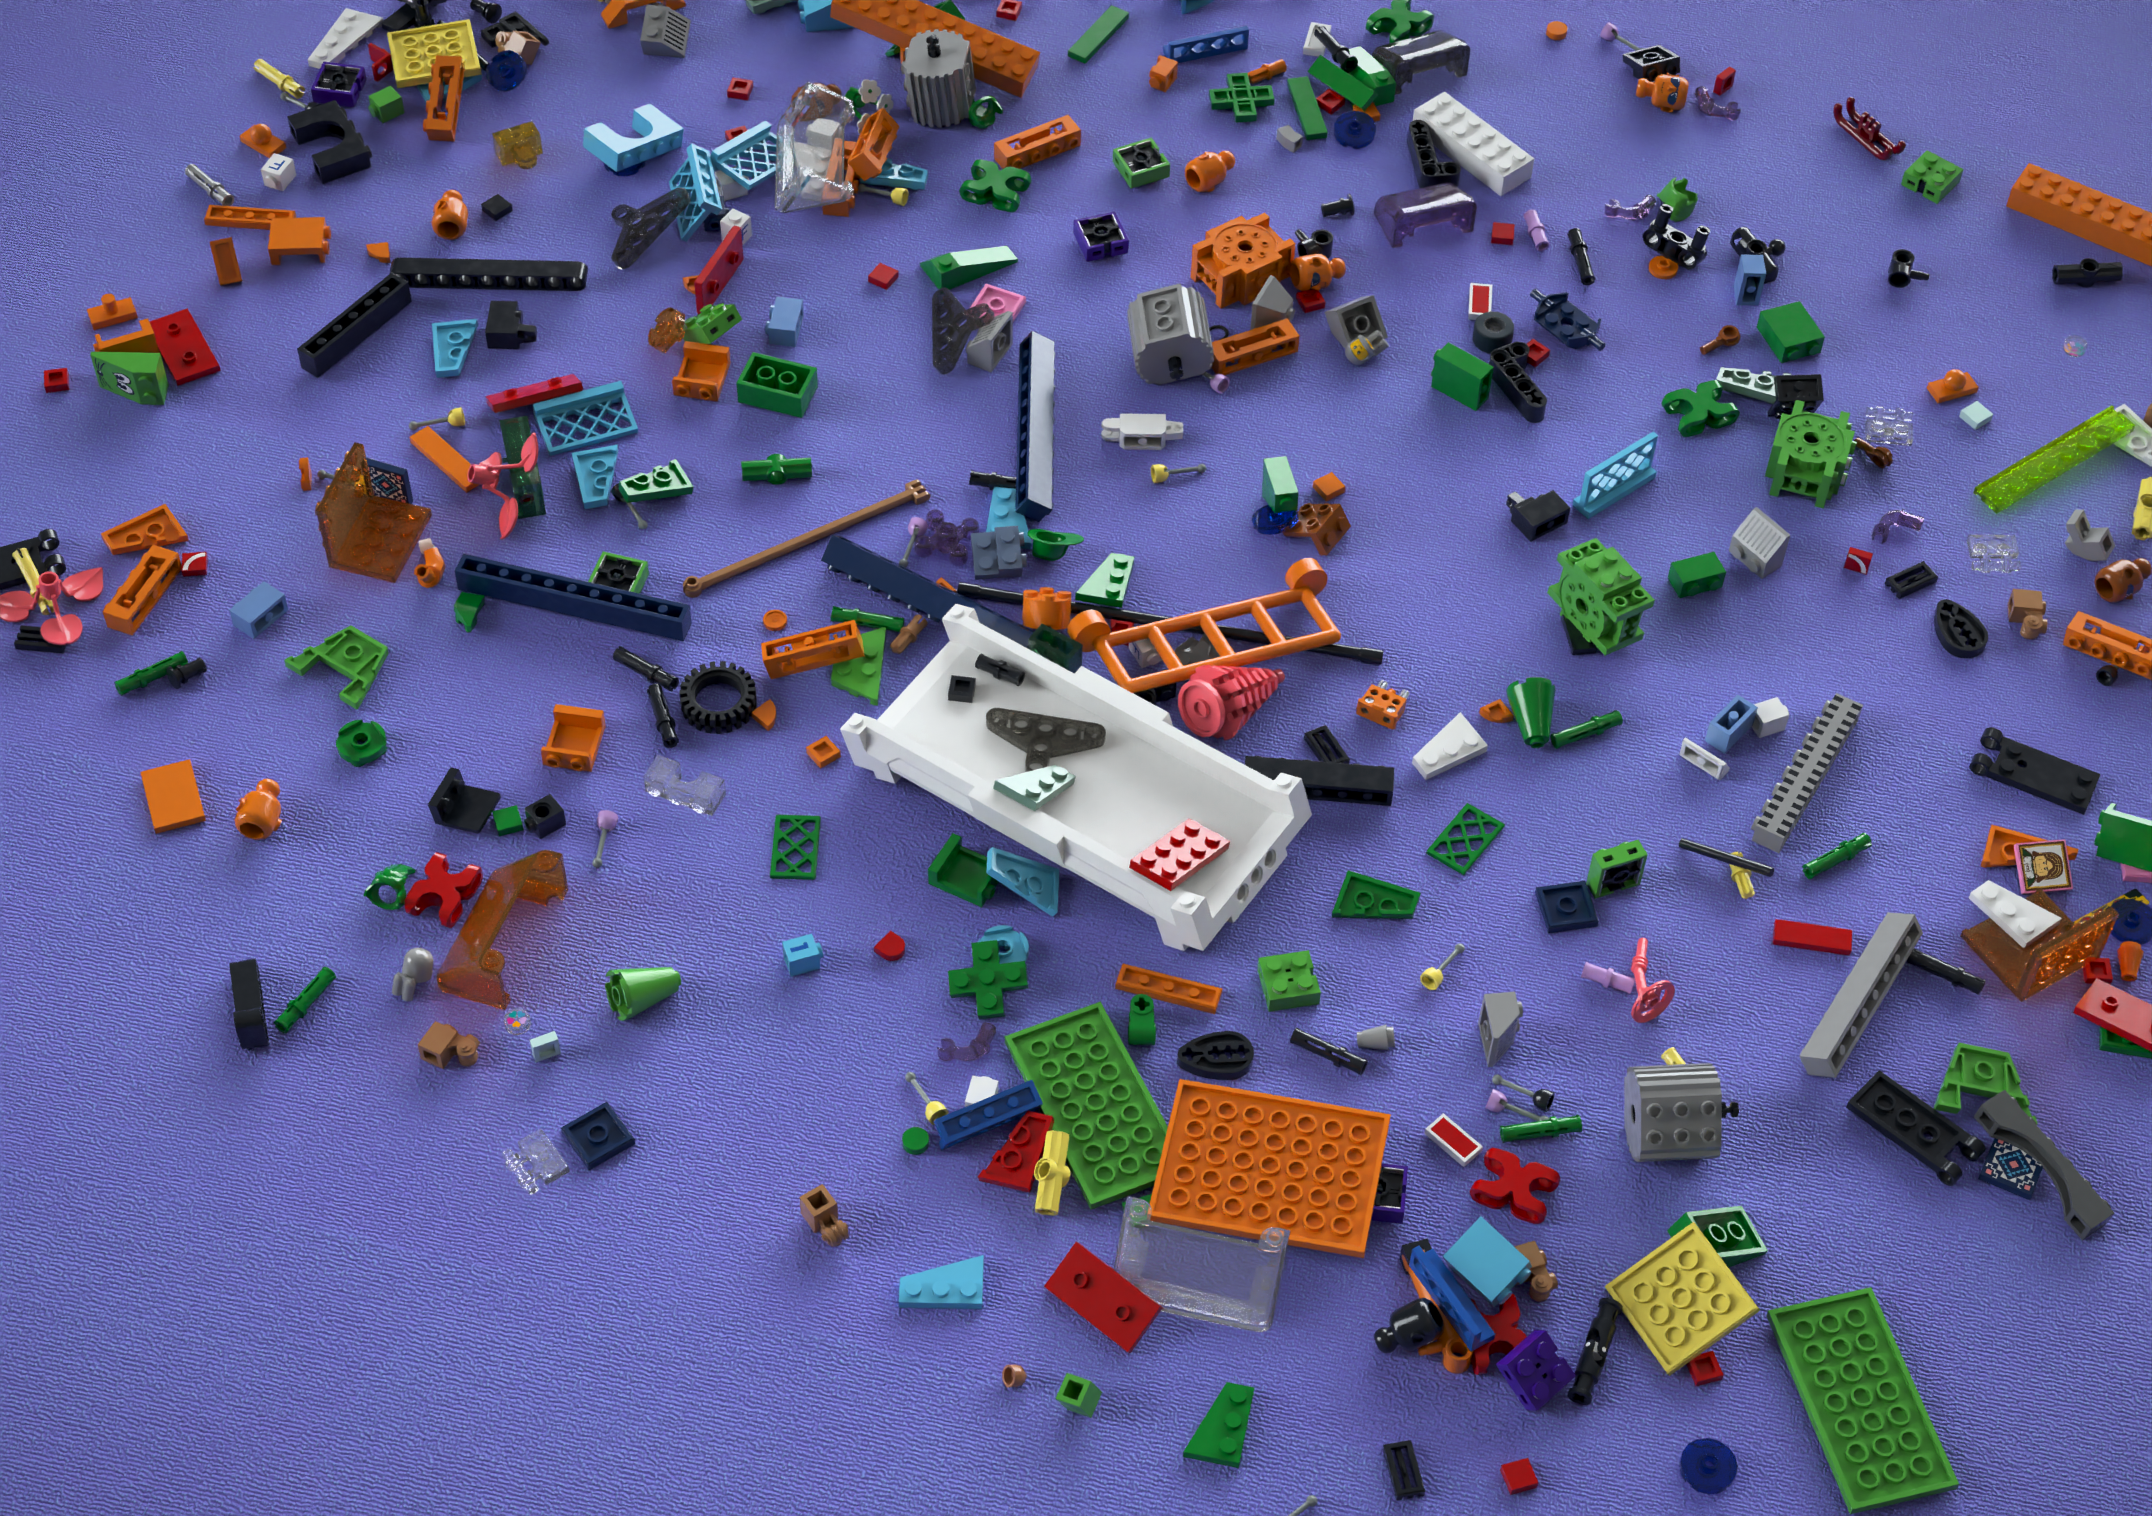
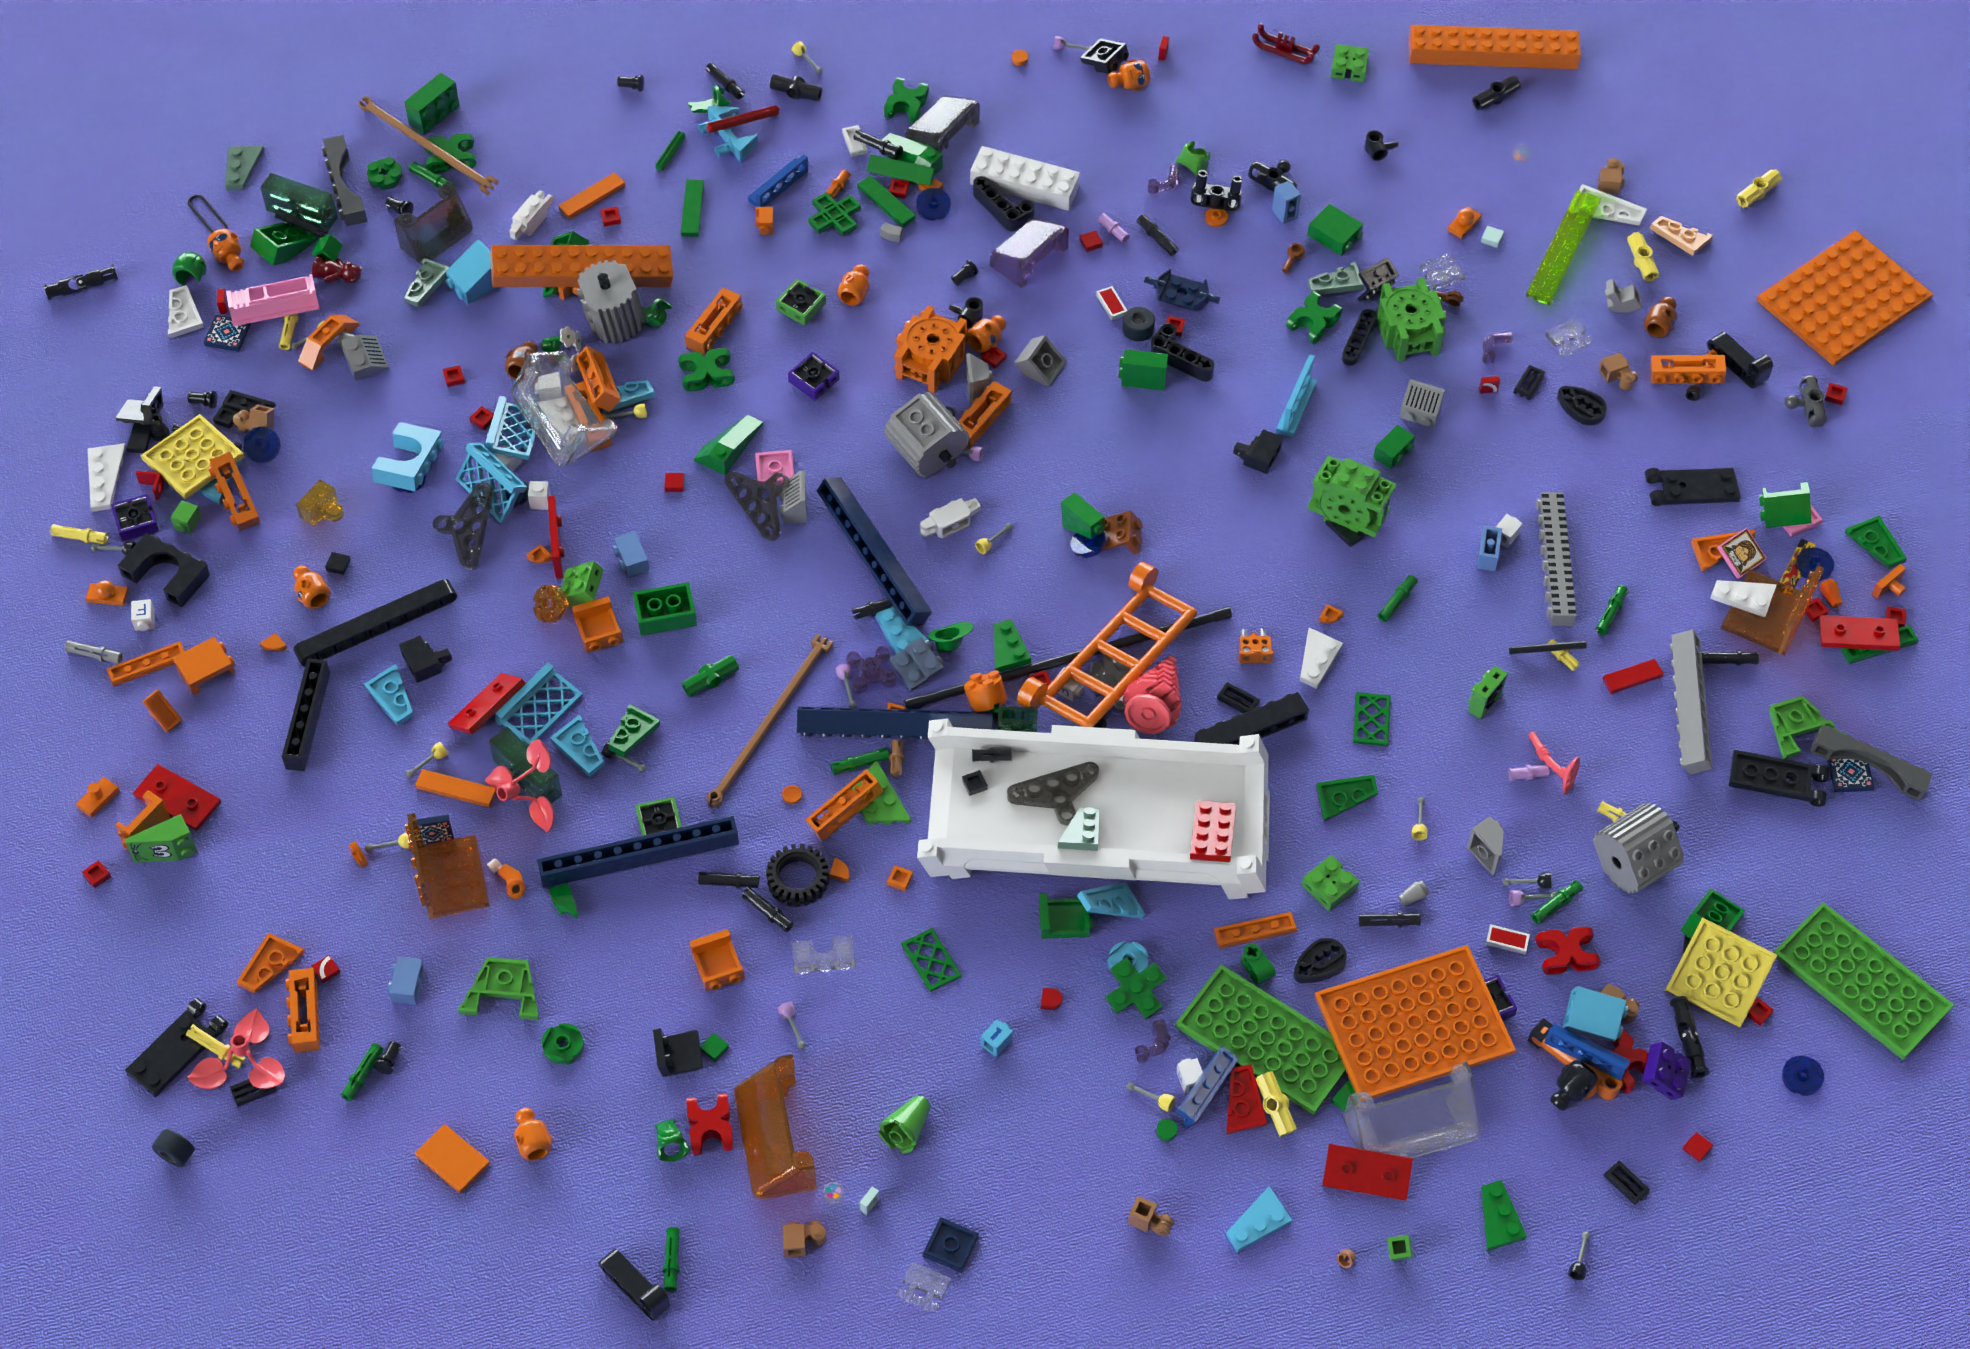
camera: 30 degrees left, 5 degrees up
light grey piece [392,948,433,1001] -> none
black brick [524,794,566,839] -> none
orange tile [1313,472,1345,502] -> none
light grey piece [1345,330,1389,365] -> none
green cone [1506,677,1556,748] -> none
dark blue tile [1535,881,1599,933] -> none
white slope [1679,738,1730,780] -> none
clear purple piece [1694,86,1741,120] -> none
none -> black beam [1342,309,1377,366]

